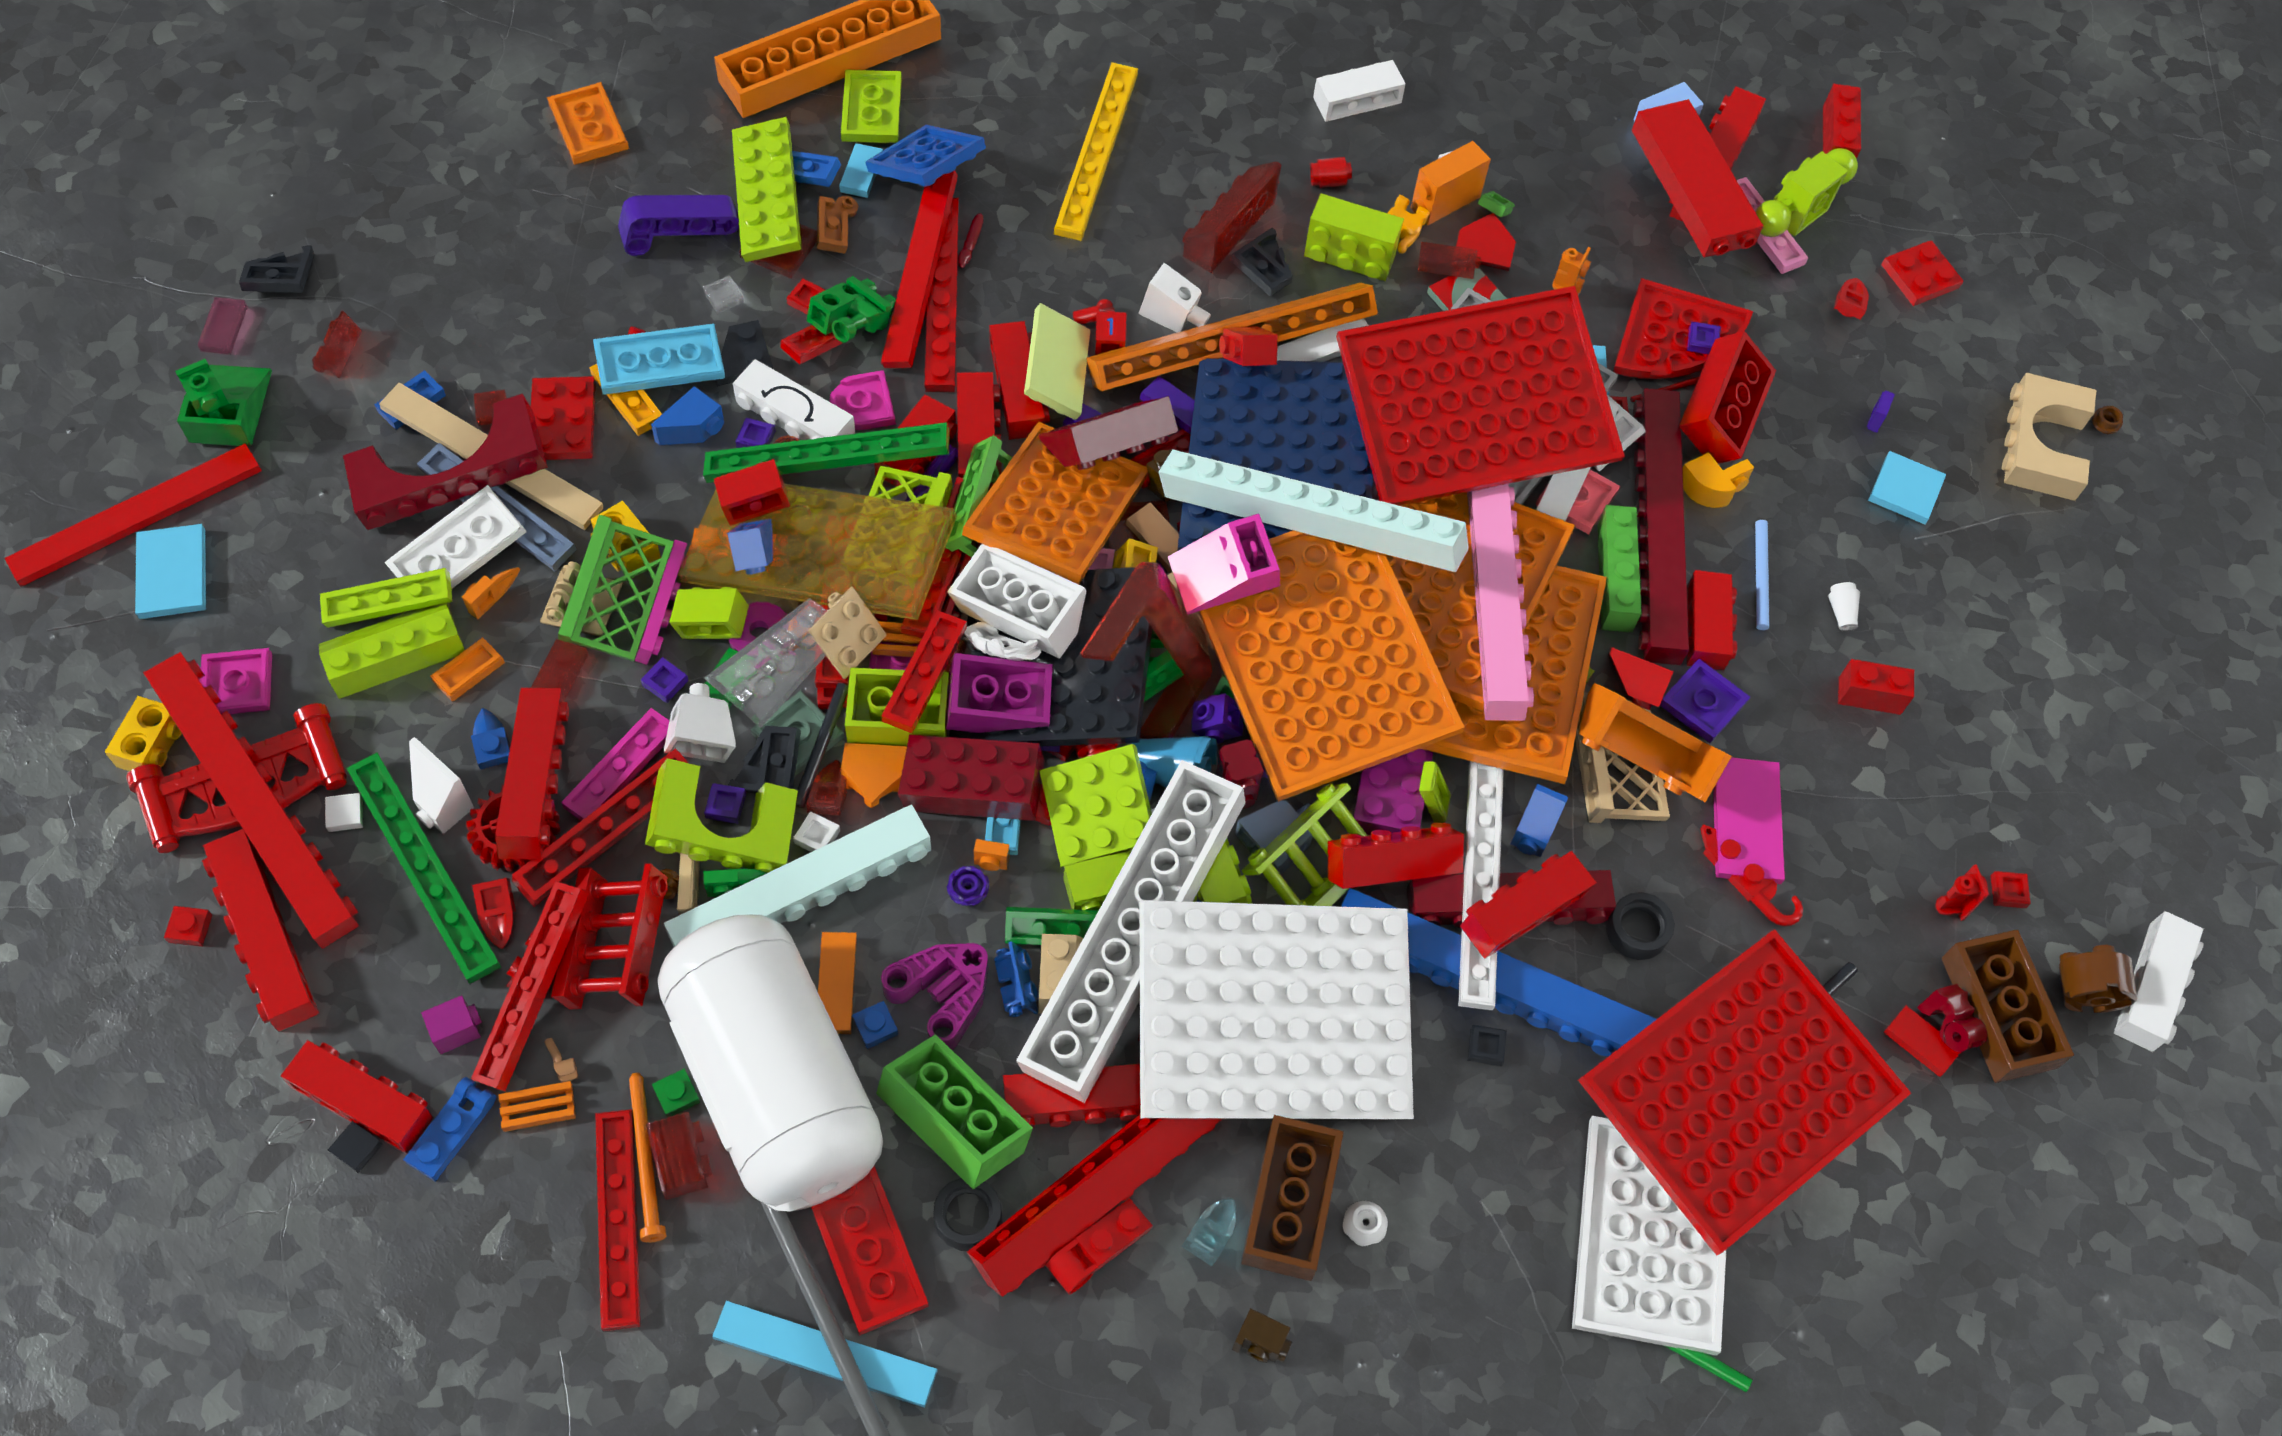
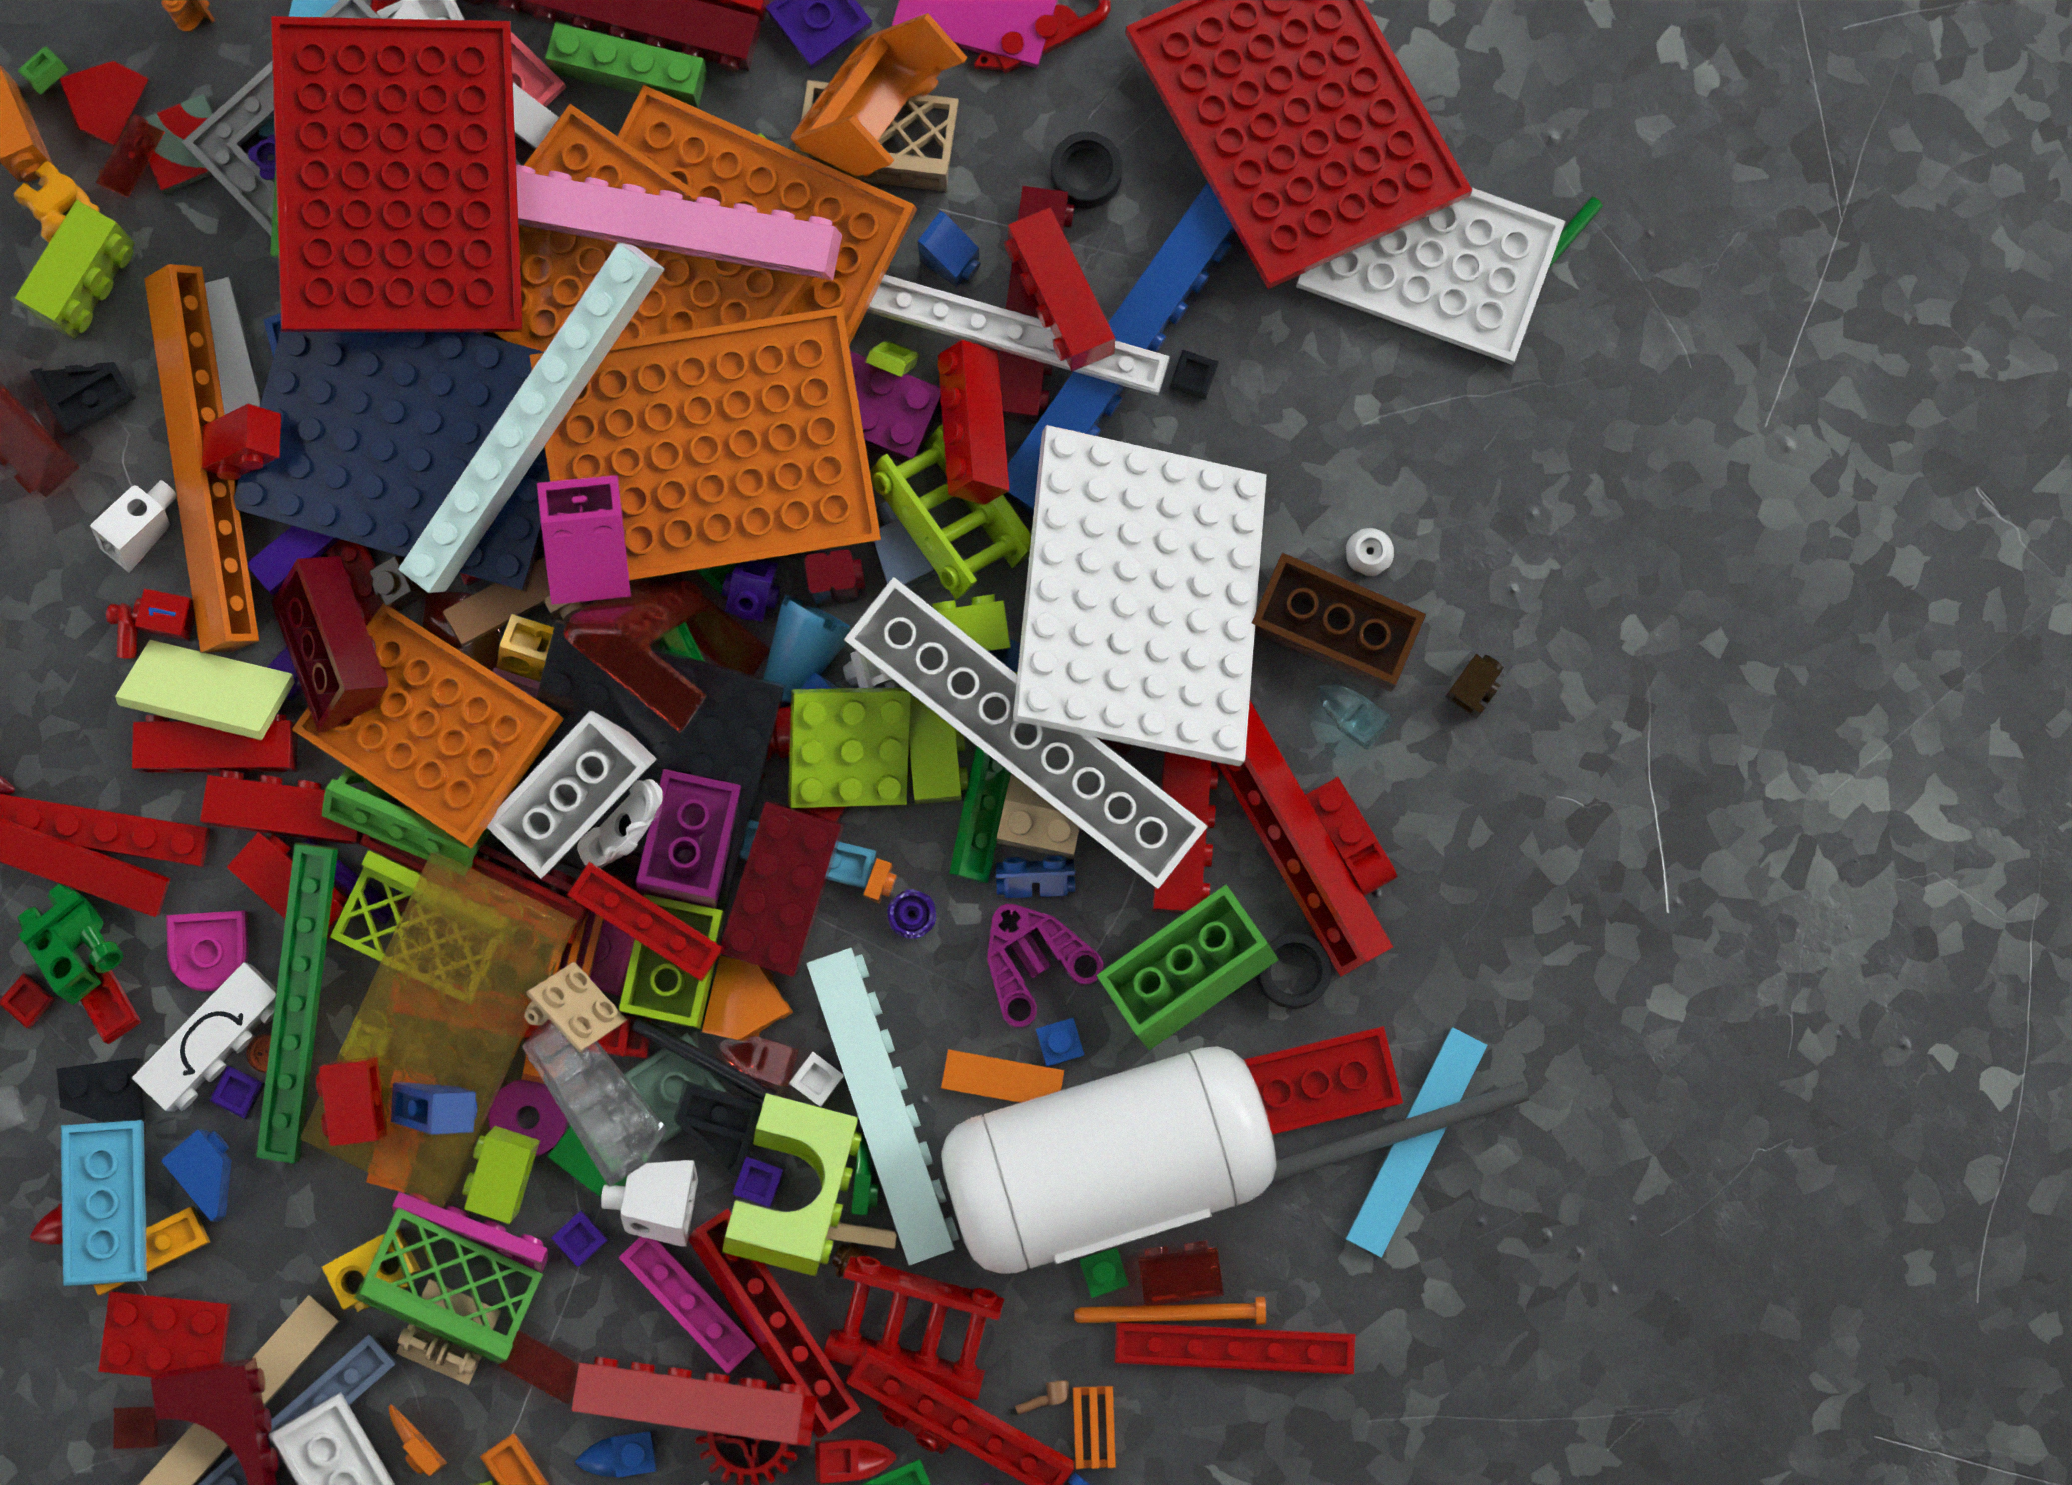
camera: 75 degrees left, 20 degrees up
red slope [1608,647,1674,710] -> none

